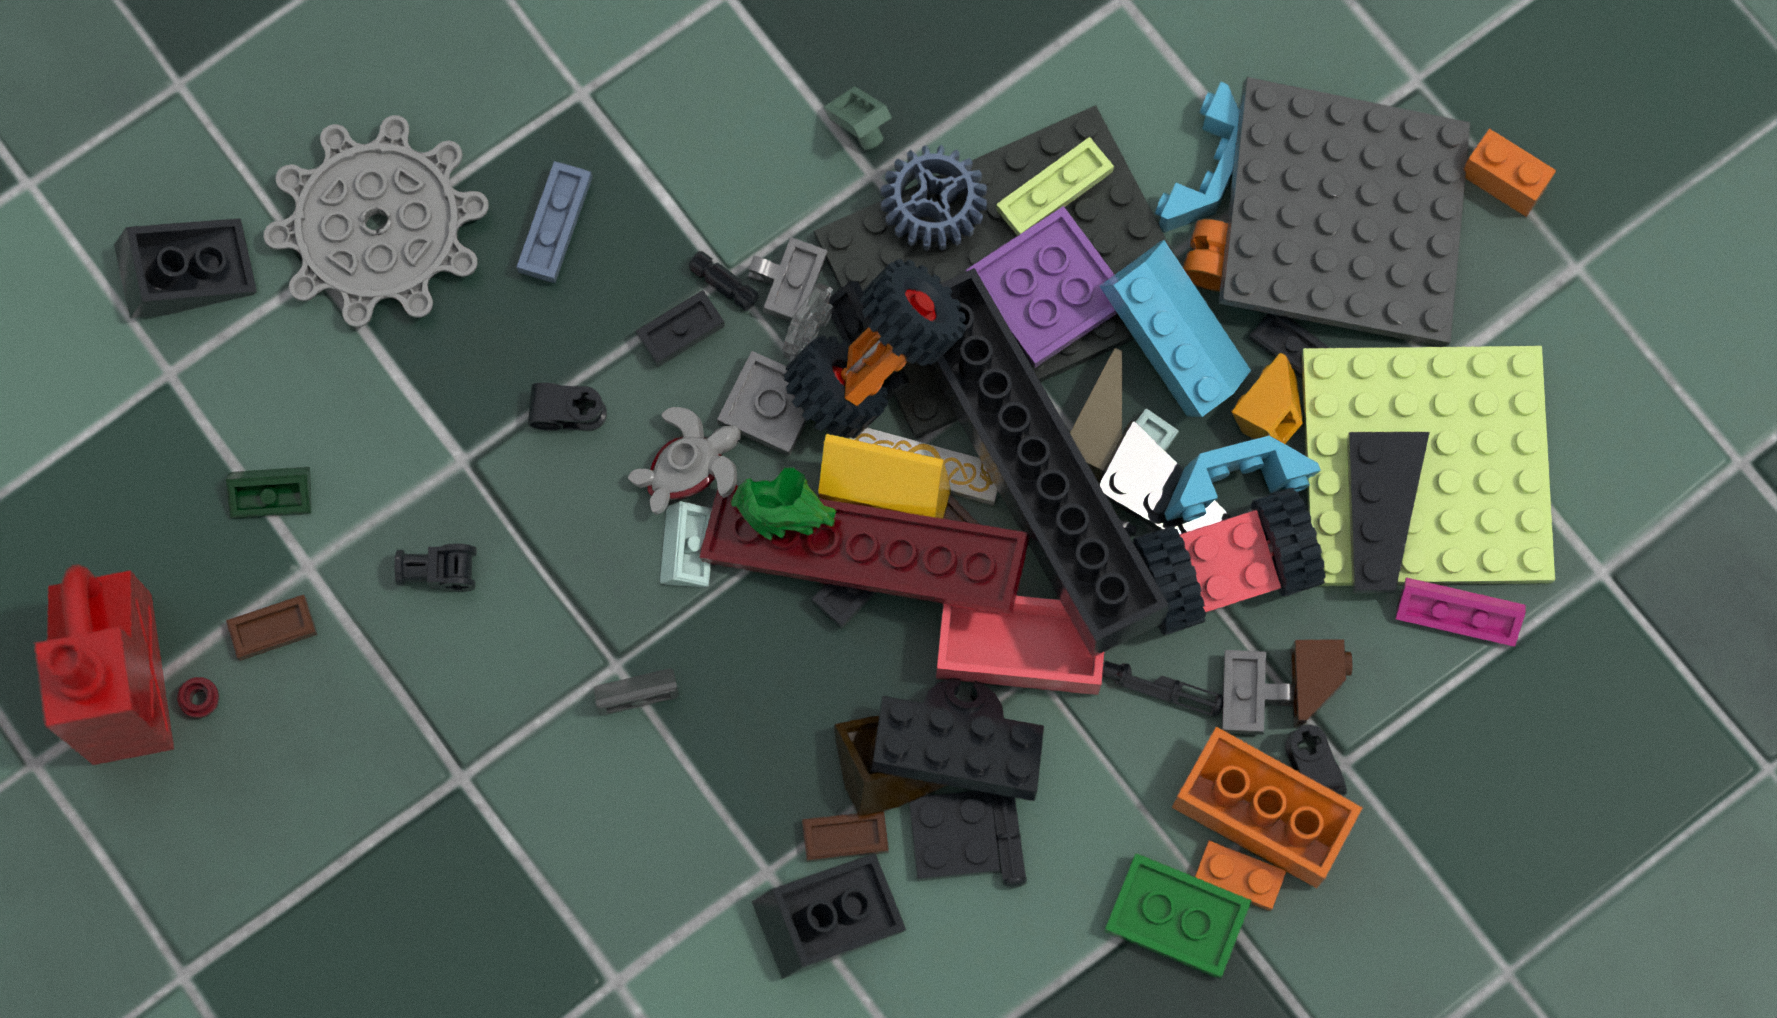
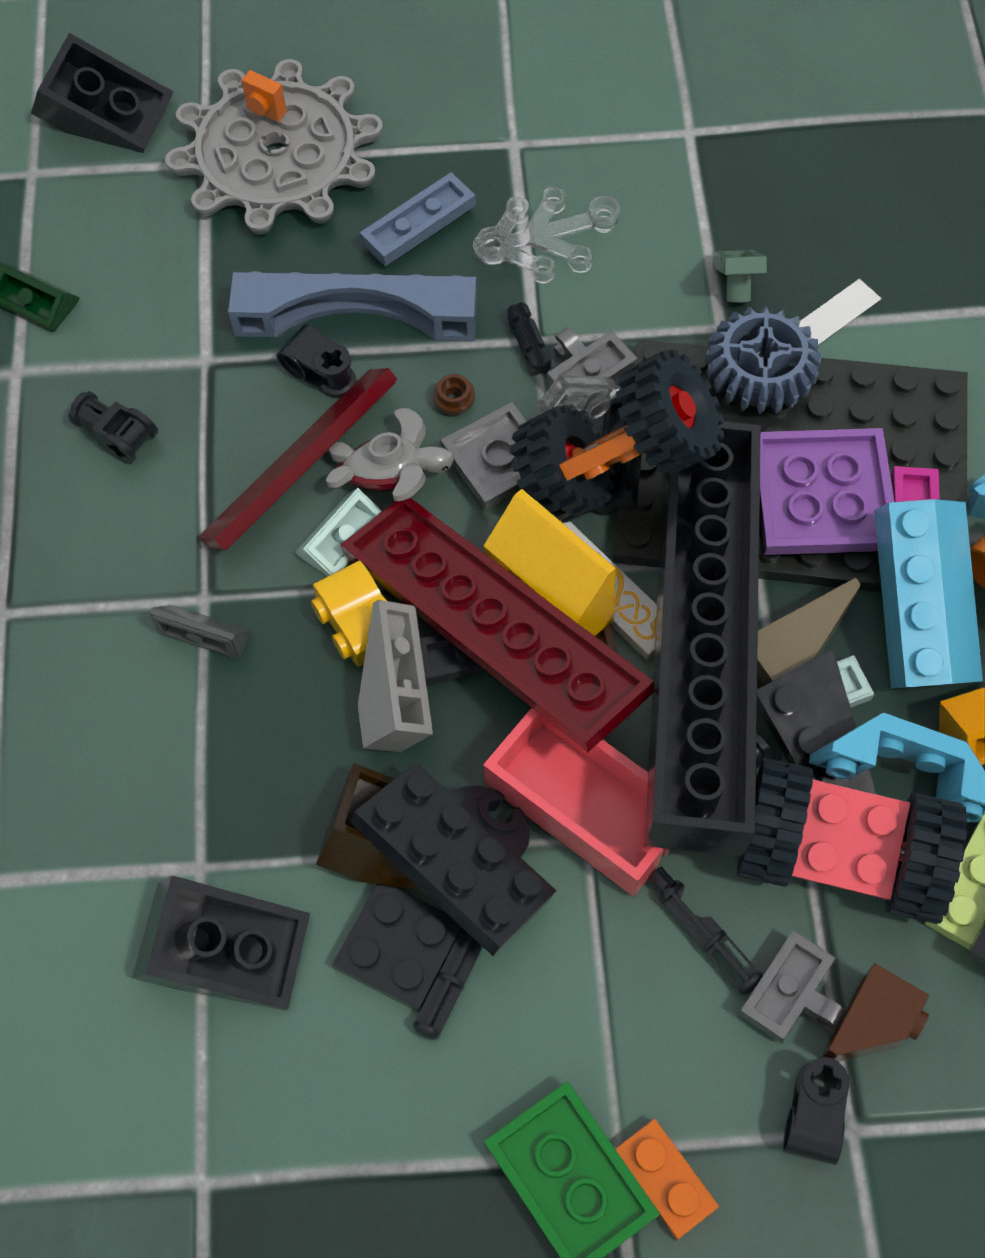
camera: 35 degrees right, 10 degrees down
black plate [636,290,725,367] -> none
green hair [731,468,836,541] -> none
reddish brown tile [802,811,889,862] -> none
yellowish green plate [996,137,1114,236] -> none
orange slope [1172,727,1363,888] -> none
none -> dark red tile [198,368,397,550]
none -> sand blue arch [228,271,477,341]
none -> orange plate [241,70,287,122]
none -> yellow brick [310,560,386,667]
none -> light grey slope [358,600,433,752]
none -> reddish brown plate [433,374,475,414]
none -> clear plant [473,186,620,283]
none -> white sticker [799,279,882,345]
none -> dark pink plate [890,466,940,502]

